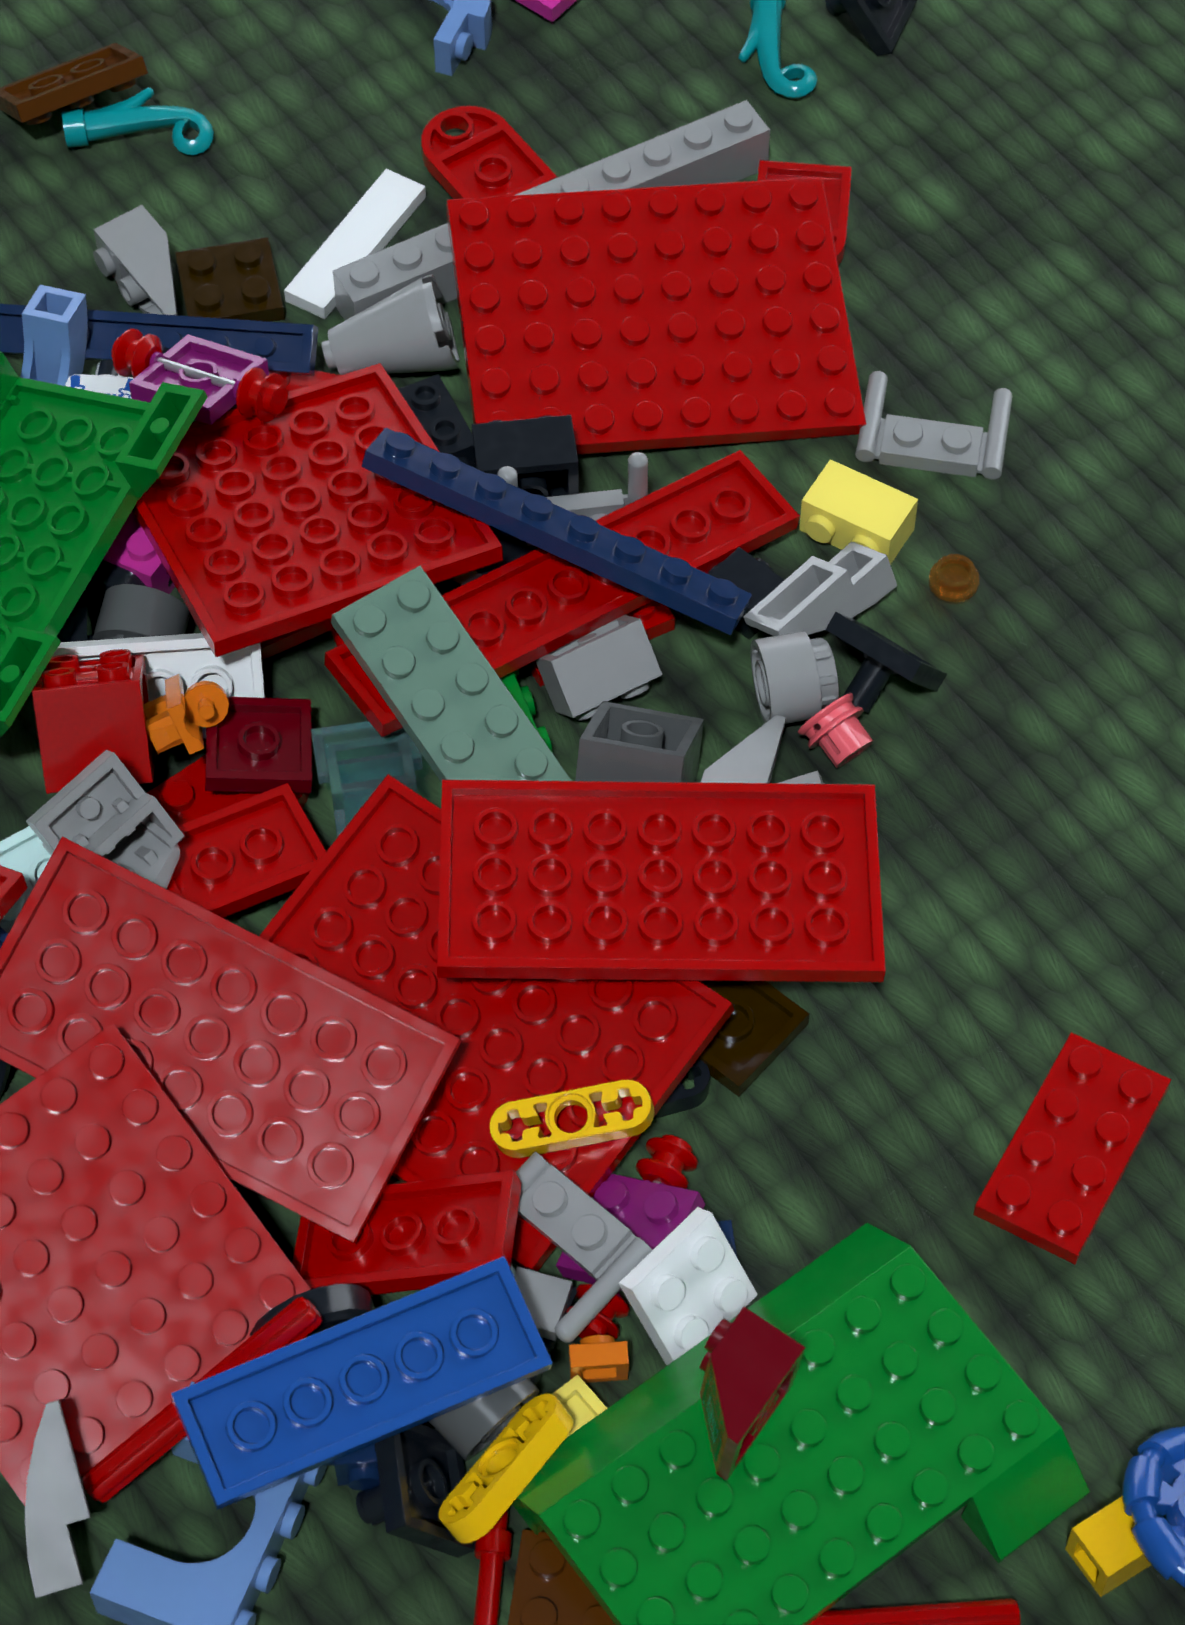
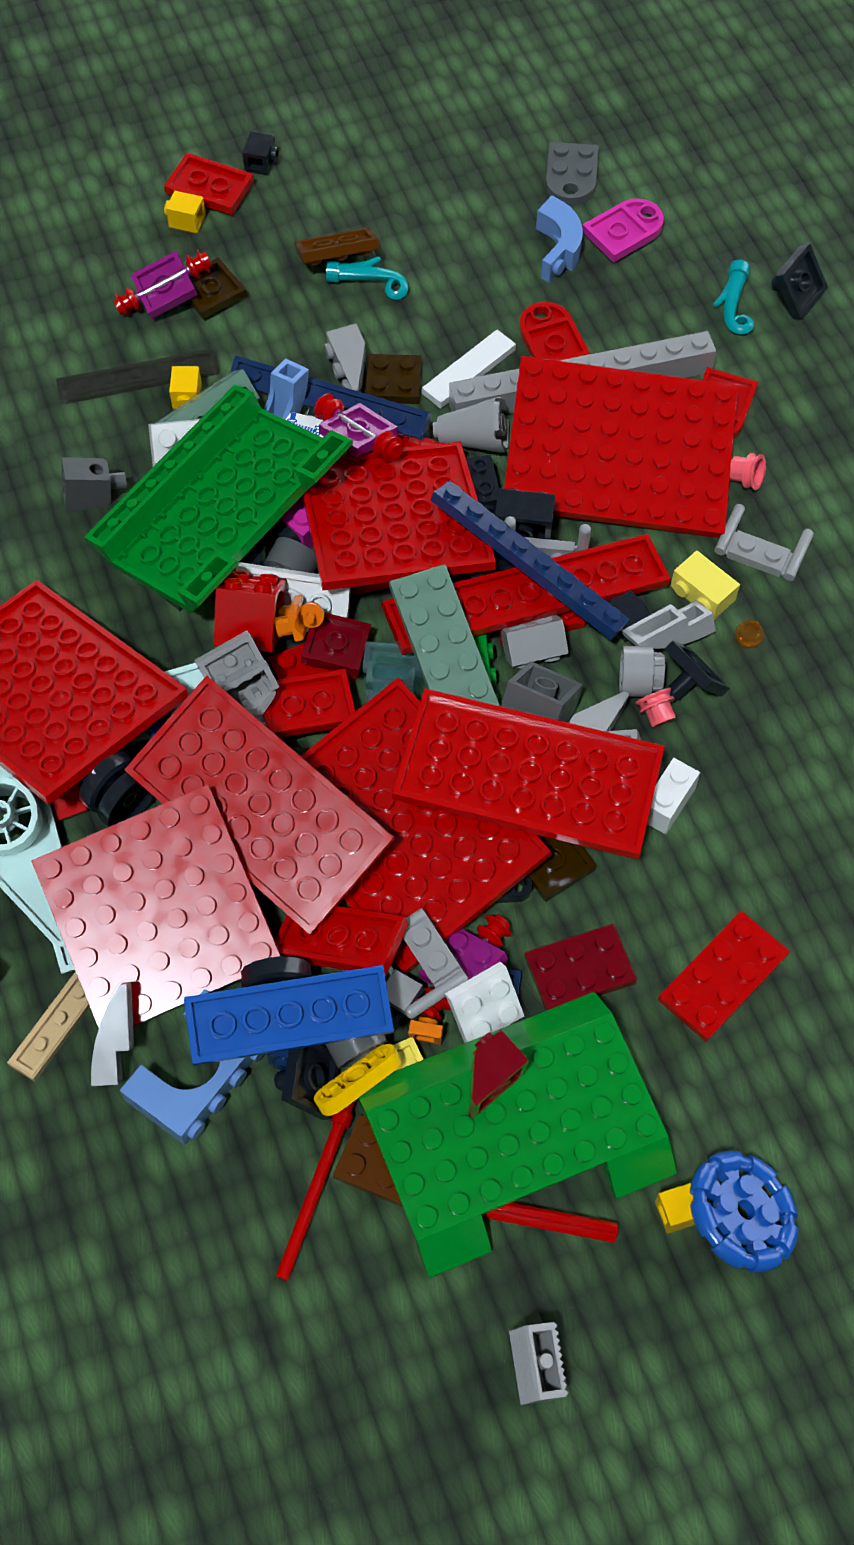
camera: 15 degrees right, 5 degrees up
red axle [82,1297,322,1503] -> none
yellow beam [490,1080,654,1158] -> none
none -> dark red plate [524,924,637,1011]
none -> white brick [647,758,700,834]
none -> coral piece [730,453,766,490]

